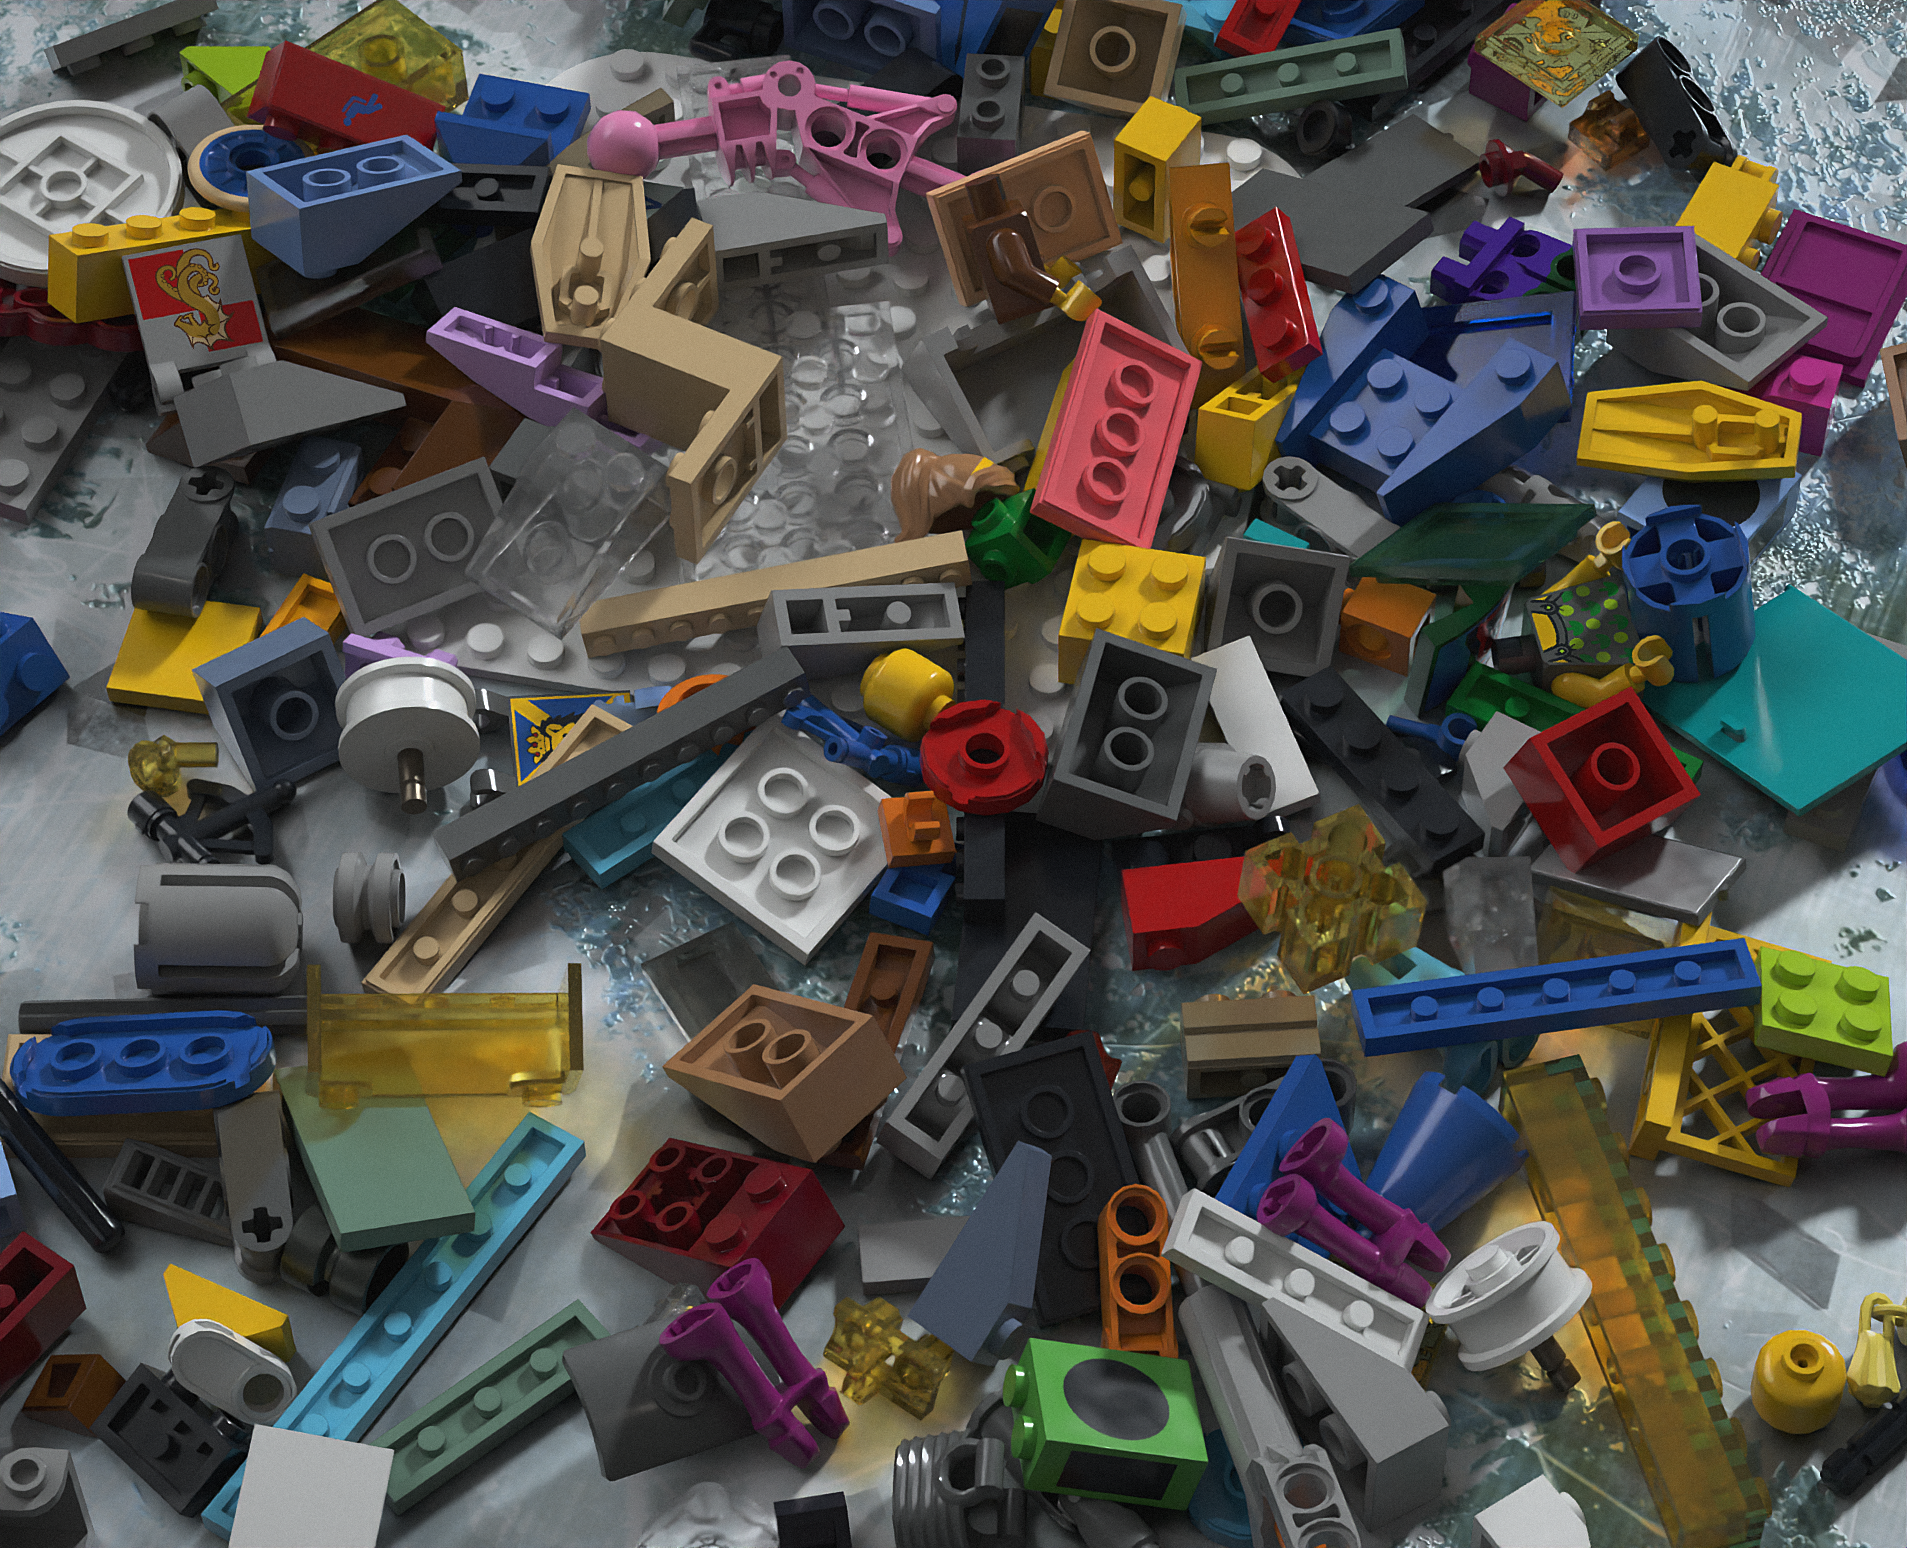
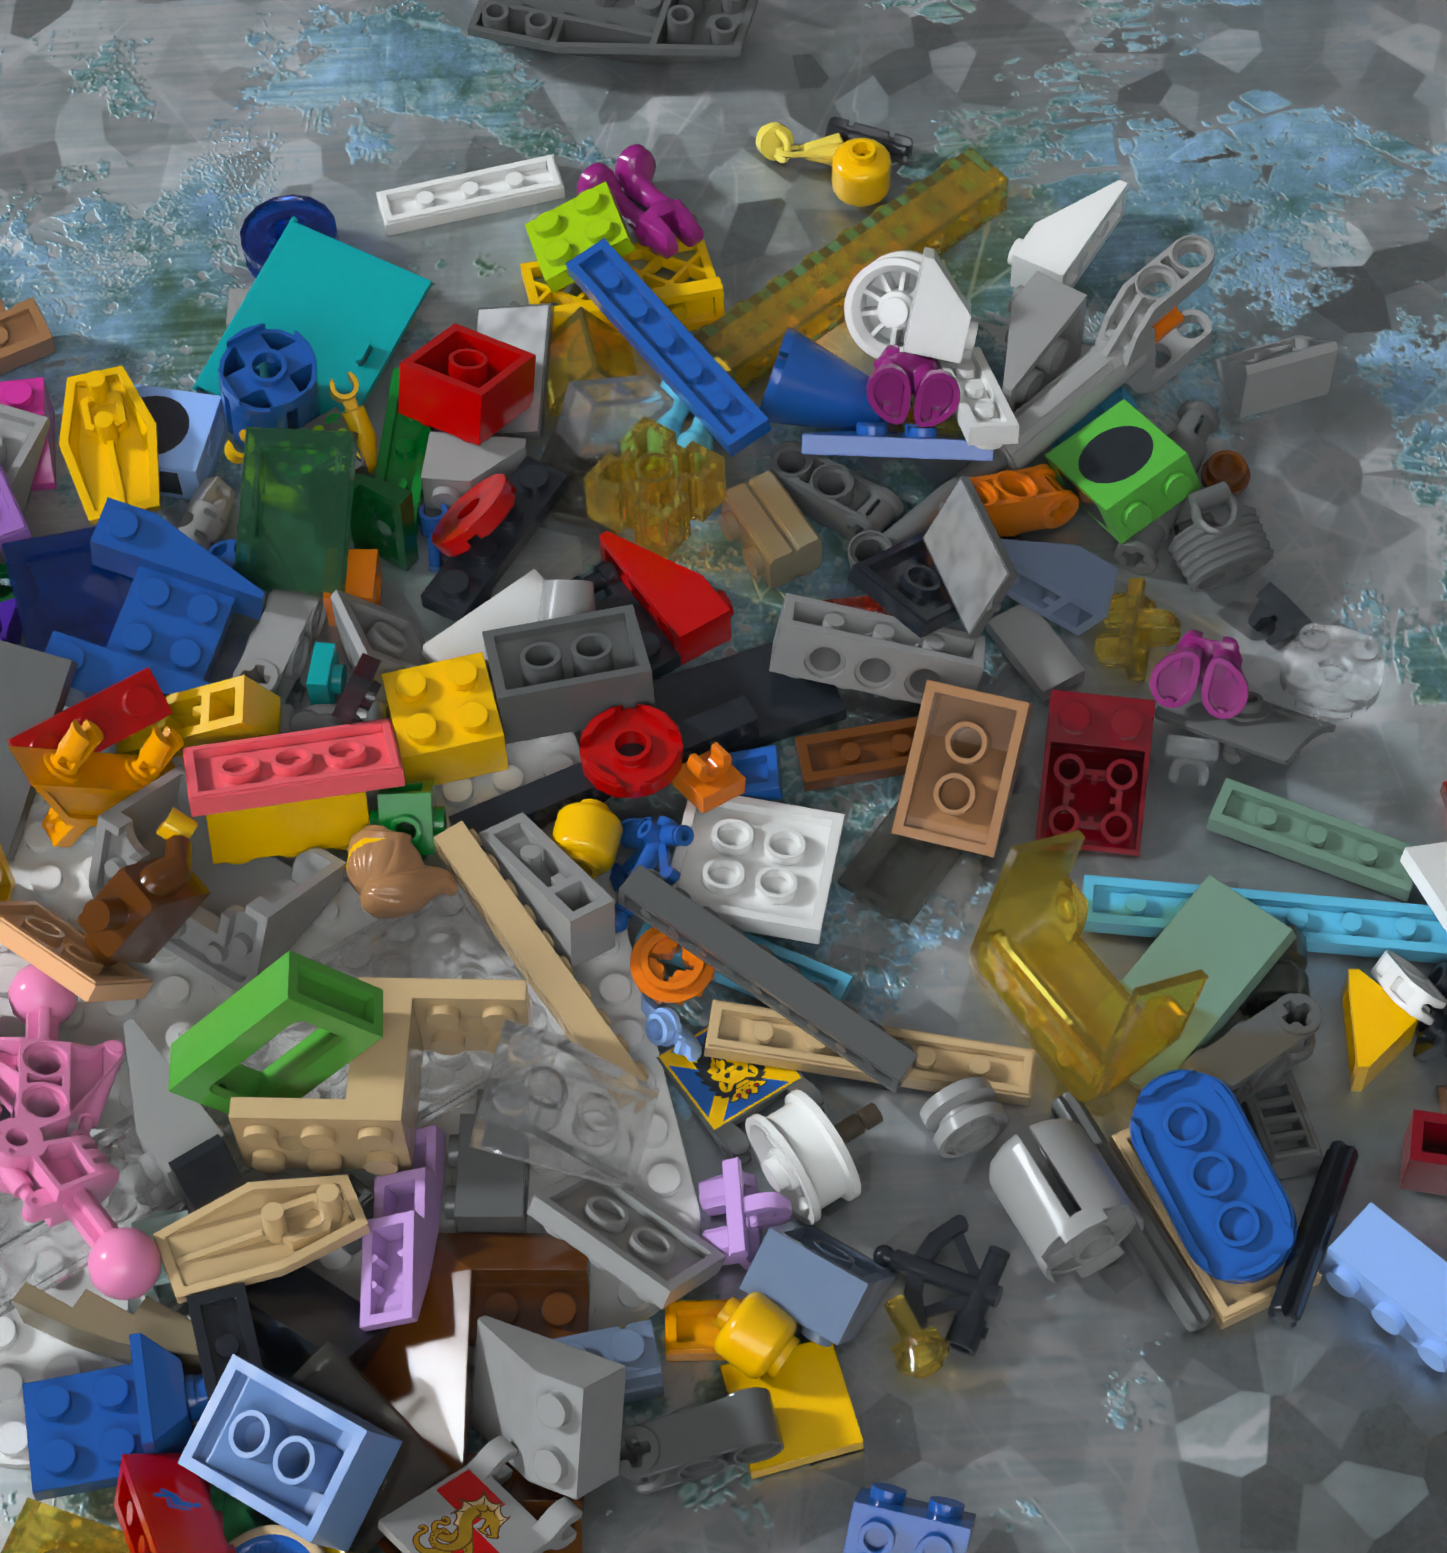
camera: 115 degrees left, 5 degrees up
none -> bright green piece [168,950,383,1114]
none -> black plate [332,653,382,724]
none -> red tile [432,473,517,557]
none -> yellow head [712,1291,800,1379]
none -> white slope [903,247,979,364]
none -> flat silver piece [922,475,1018,639]

